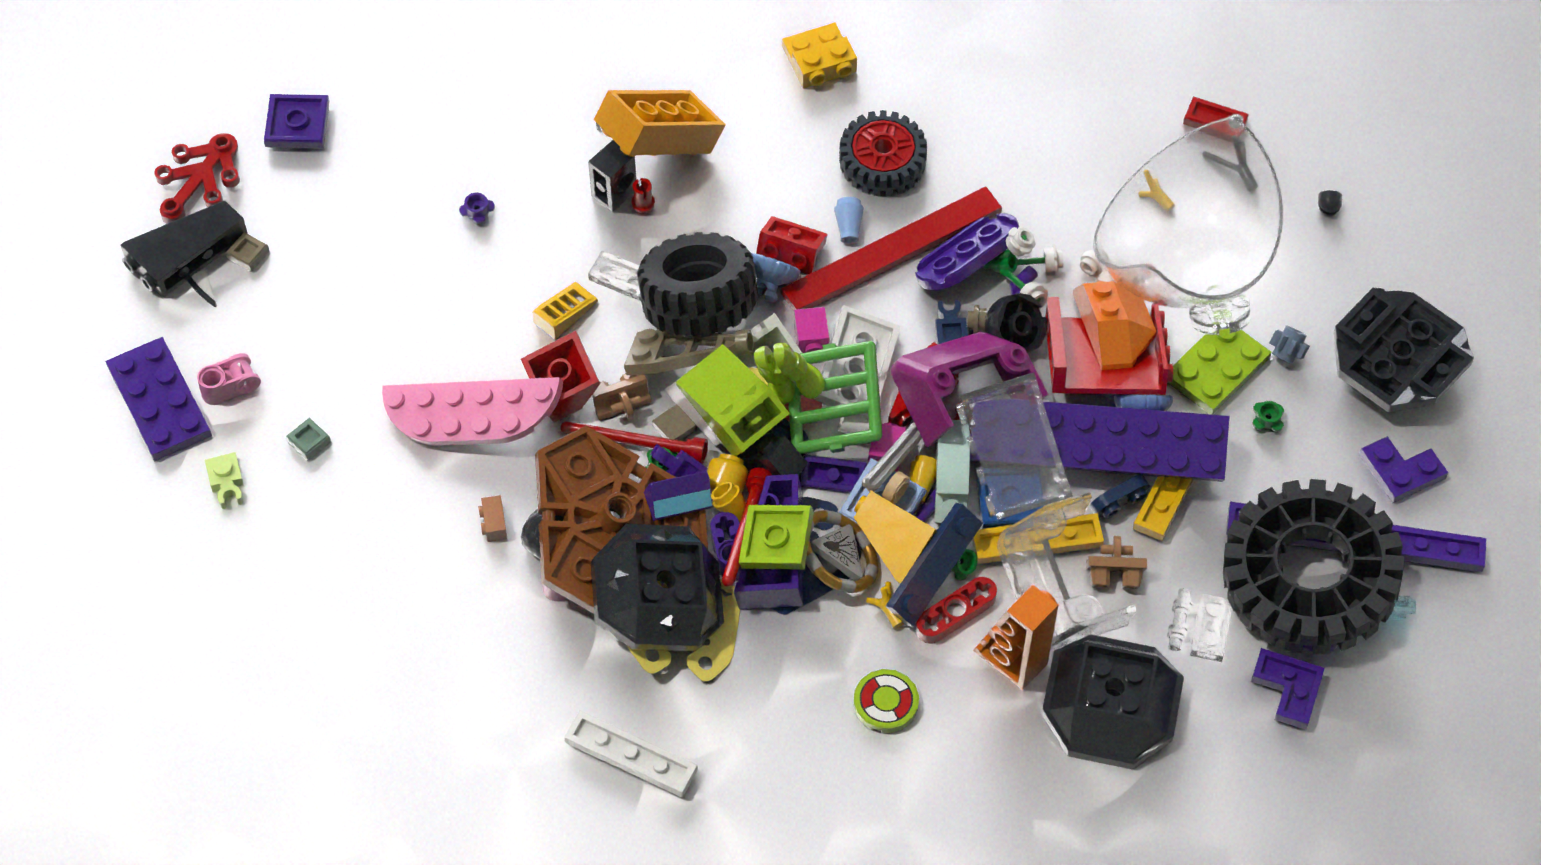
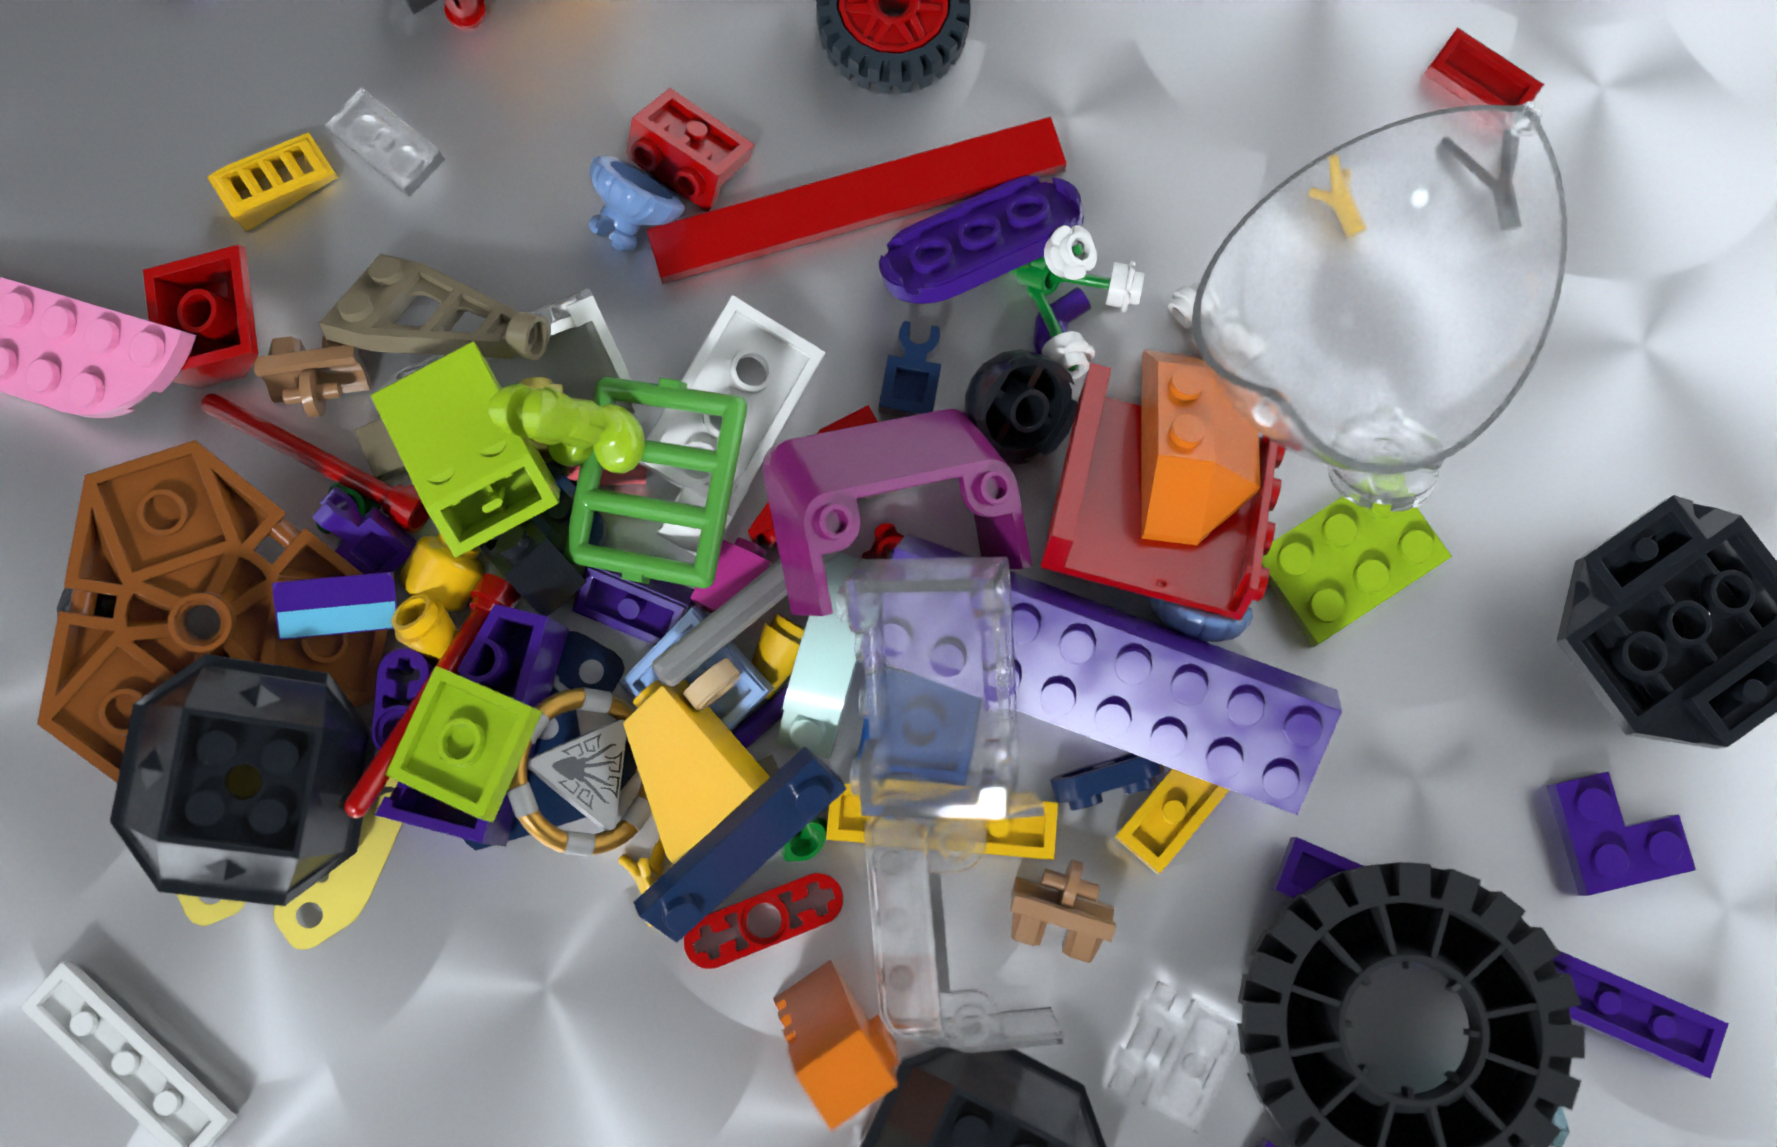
camera: 10 degrees right, 20 degrees up
nougat piece [478,495,507,542] -> none
black tyre [637,232,758,338] -> none
dark pink brick [794,307,829,353] -> none
light blue cone [834,197,864,244] -> none
tile [853,669,919,733] -> none
dark tan plate [967,305,987,334] -> none
green plate [1252,401,1284,432] -> none
sand blue gear [1269,326,1310,364] -> none
black hinge [1318,190,1342,215] -> none

